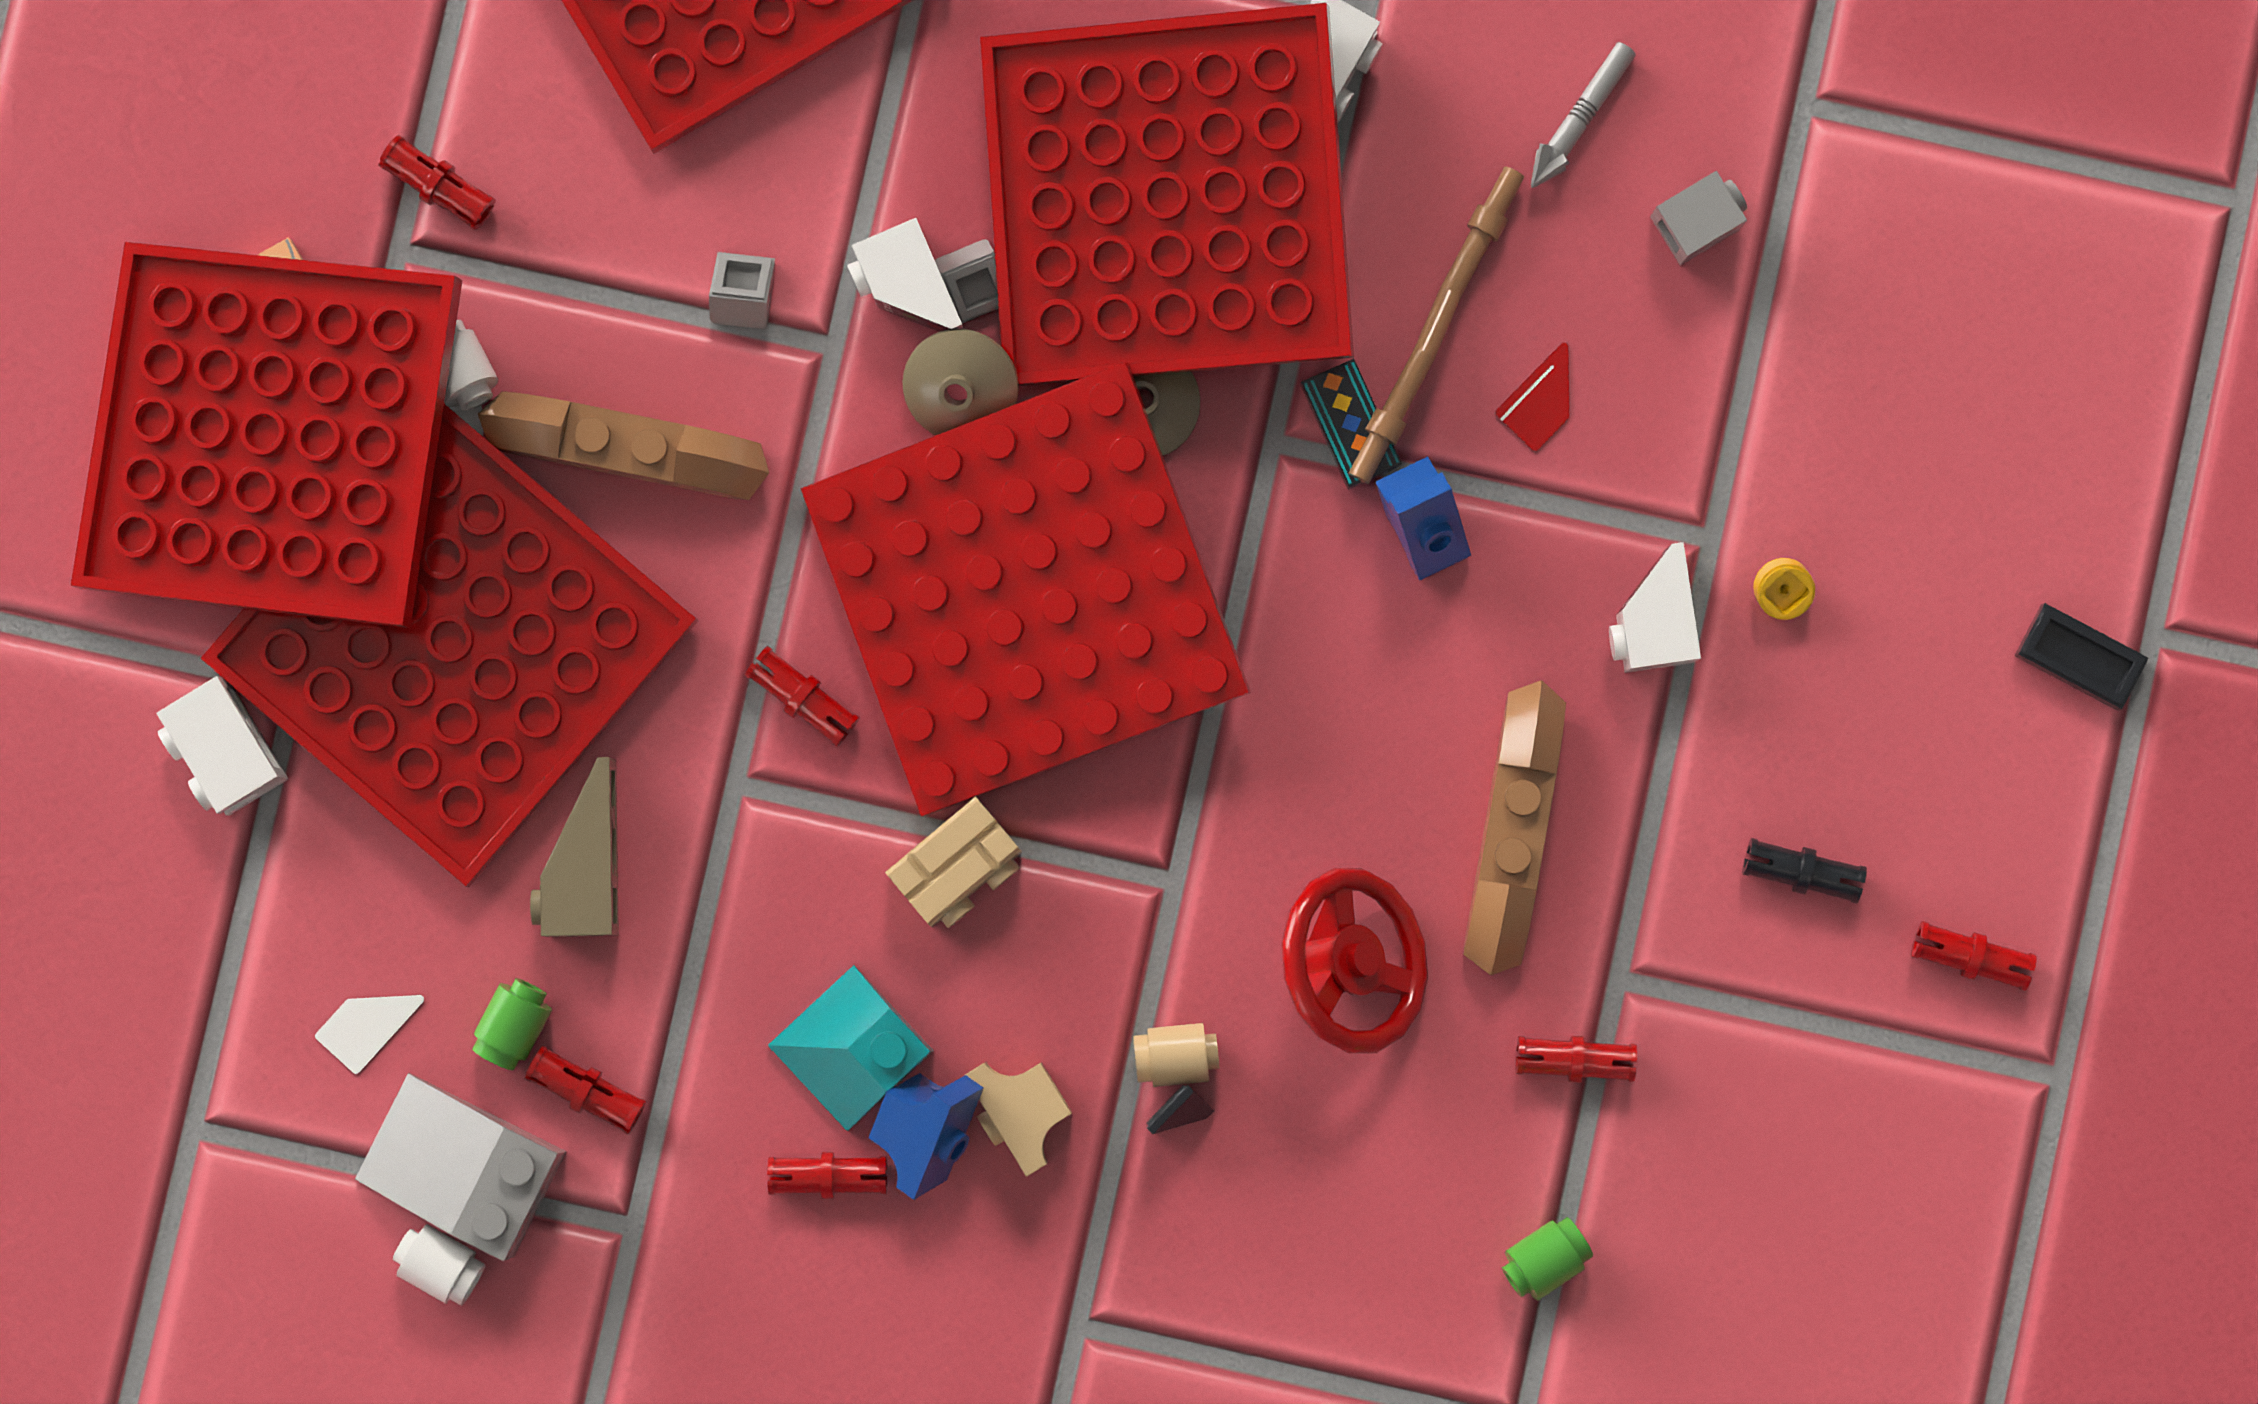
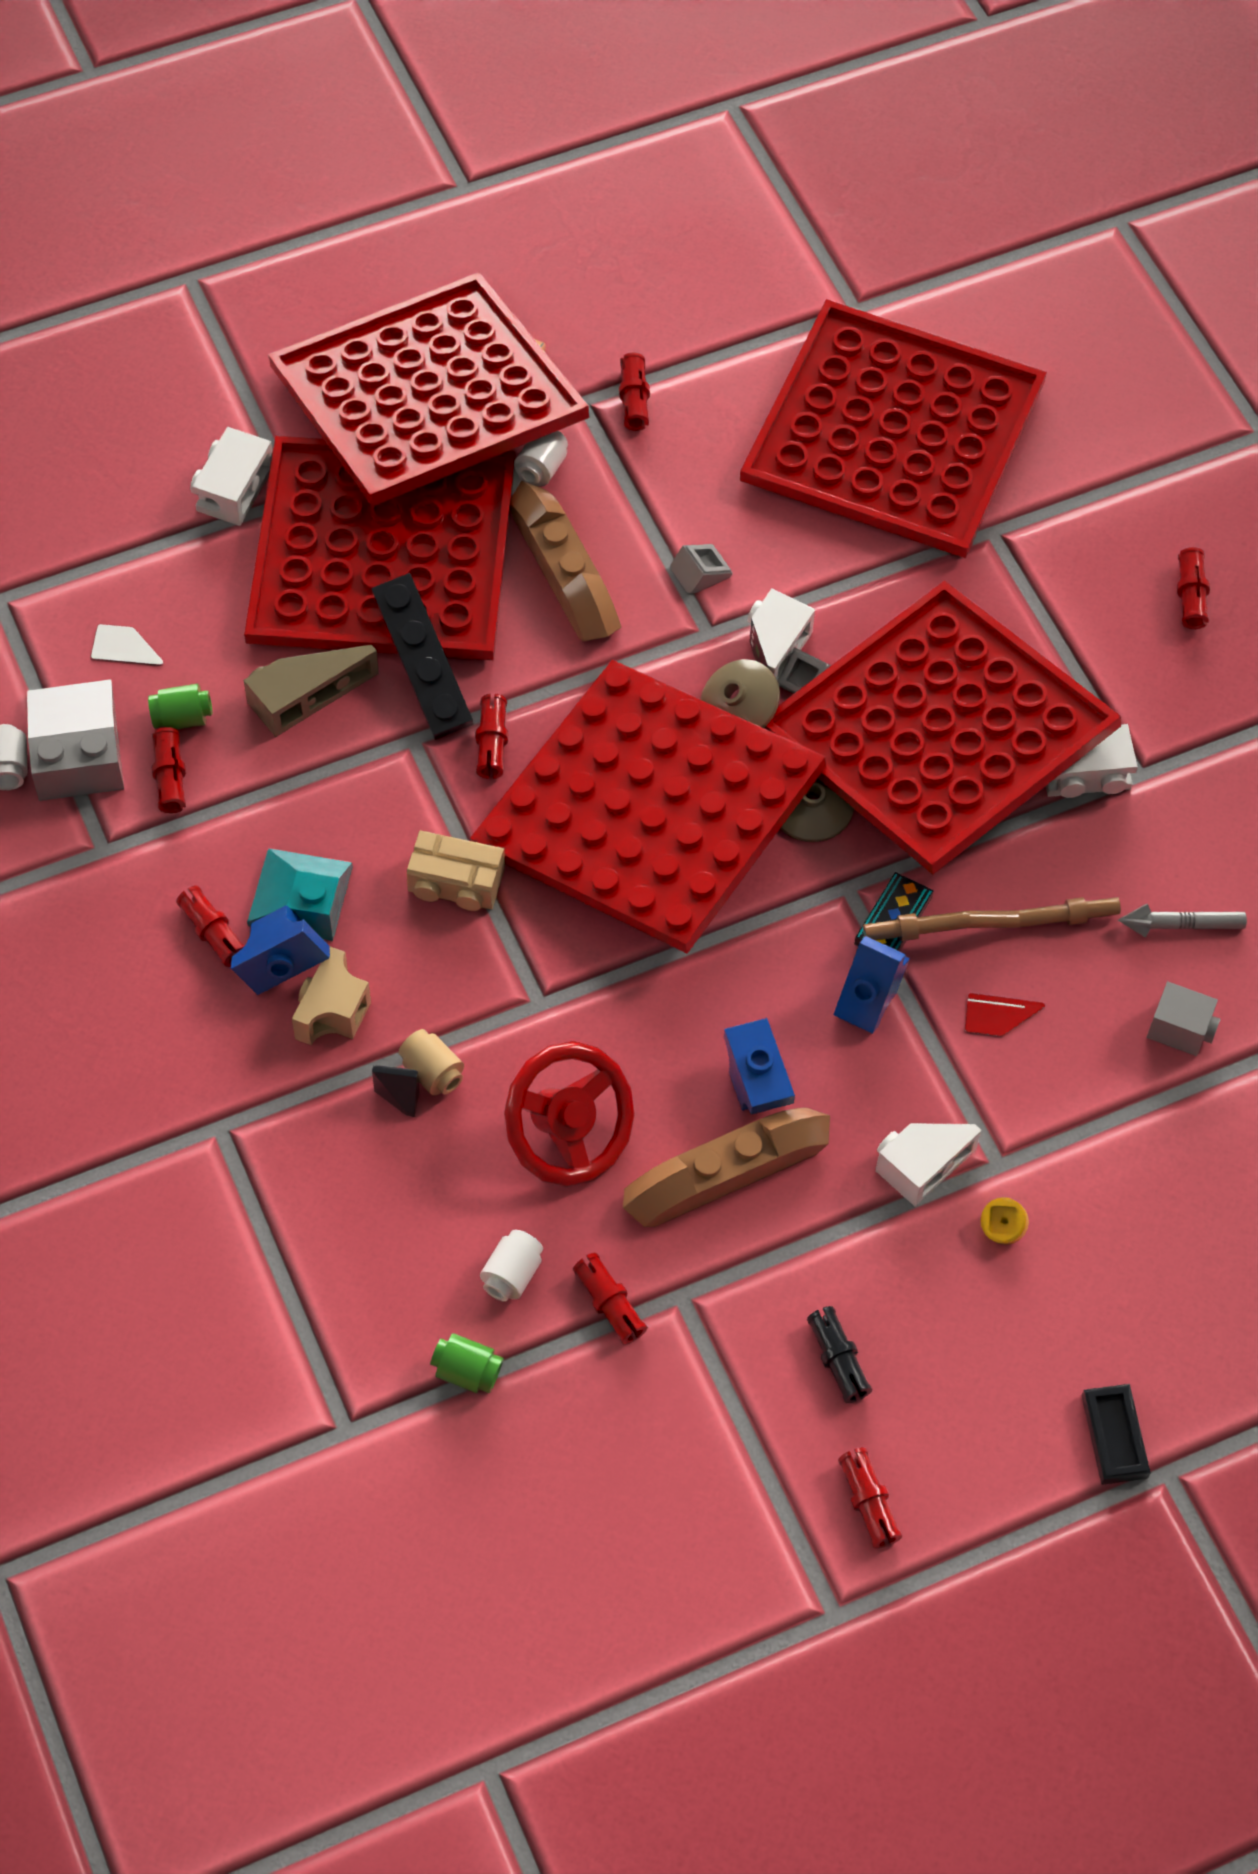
camera: 50 degrees right, 25 degrees down
none -> black plate [371,573,474,740]
none -> white brick [480,1229,543,1301]
none -> blue brick [724,1018,795,1115]

